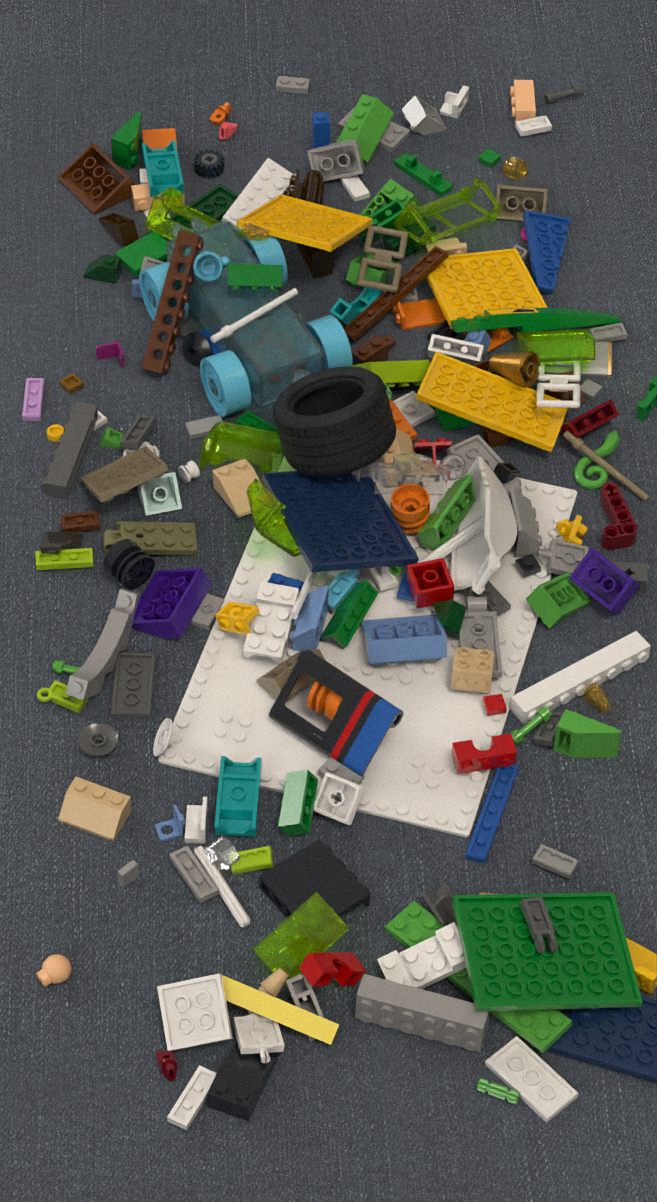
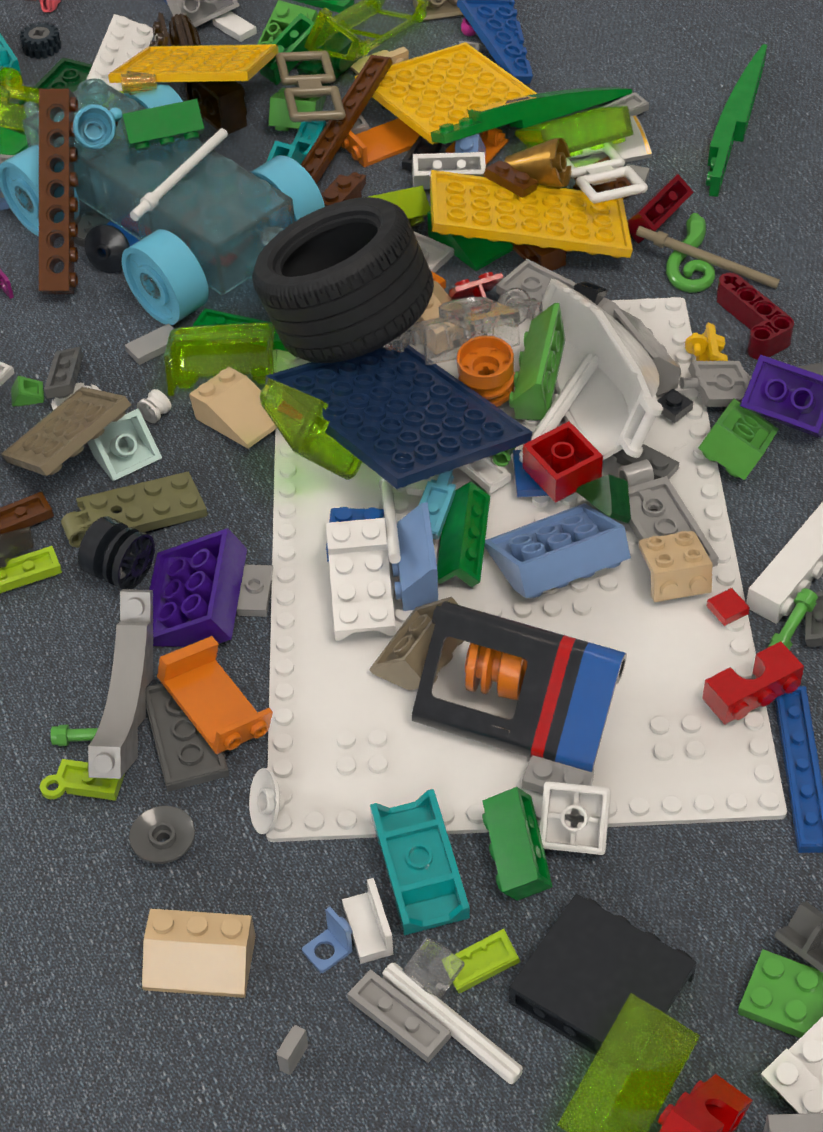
camera: 15 degrees left, 0 degrees up
yellow bracket [215,601,260,635] -> none
none -> orange panel [157,636,273,755]
none -> reddish brown plate [484,160,538,198]

